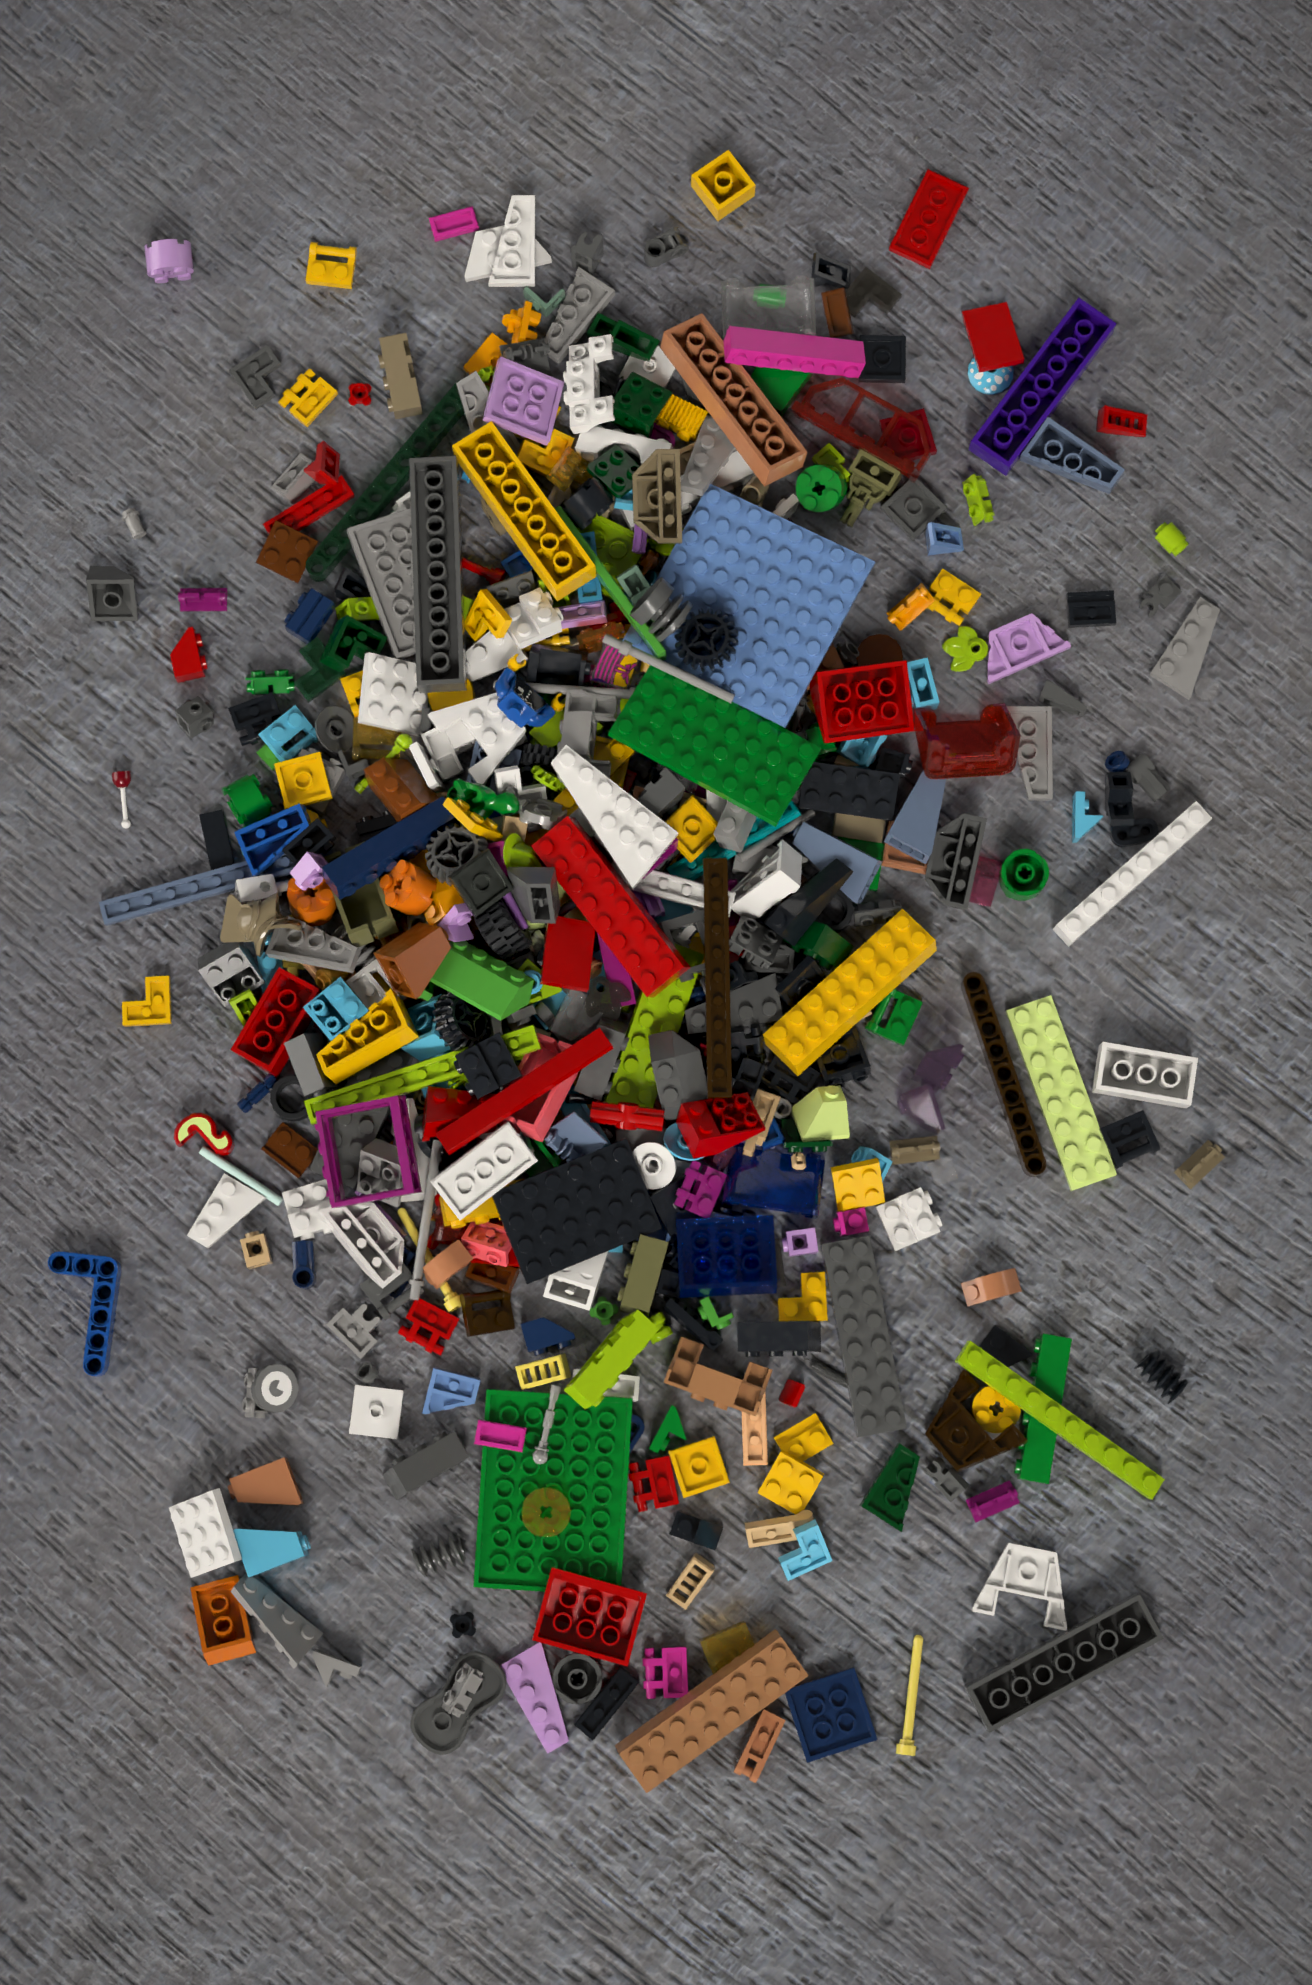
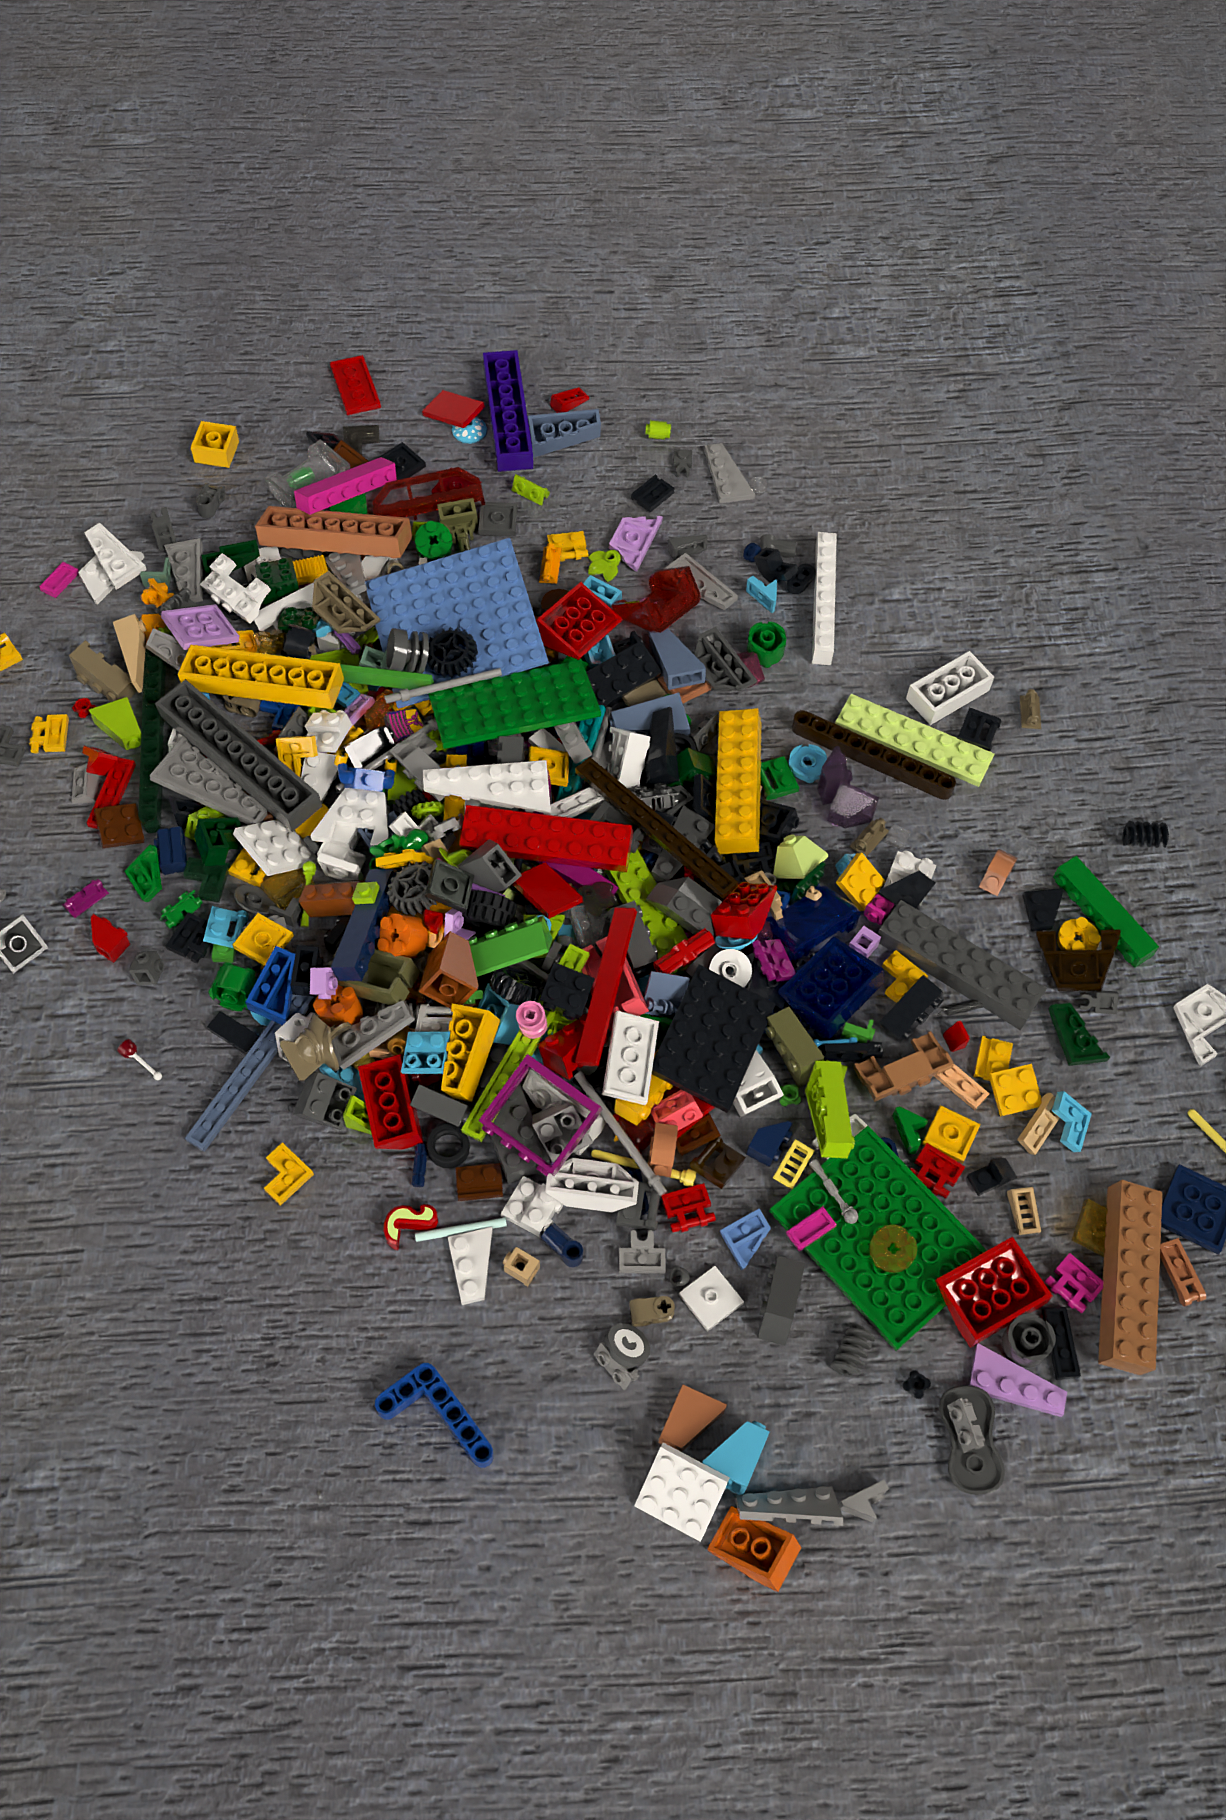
camera: 45 degrees left, 20 degrees down
medium blue slope [925,522,964,556] -> none
lime plate [955,1341,1165,1500] -> none
magenta hinge [966,1480,1020,1523] -> none
none -> lime slope [89,697,145,750]
none -> tan wedge [113,614,147,693]
none -> green wing [125,844,162,902]
none -> lime plate [352,882,380,904]
none -> red tile [423,909,445,935]
none -> bright pink wheel [516,1001,548,1039]
none -> dark tan piece [629,1296,675,1327]
none -> medium azure plate [788,744,828,783]
none -> dark azure hinge [813,1037,857,1047]
none -> black wing [879,870,936,909]

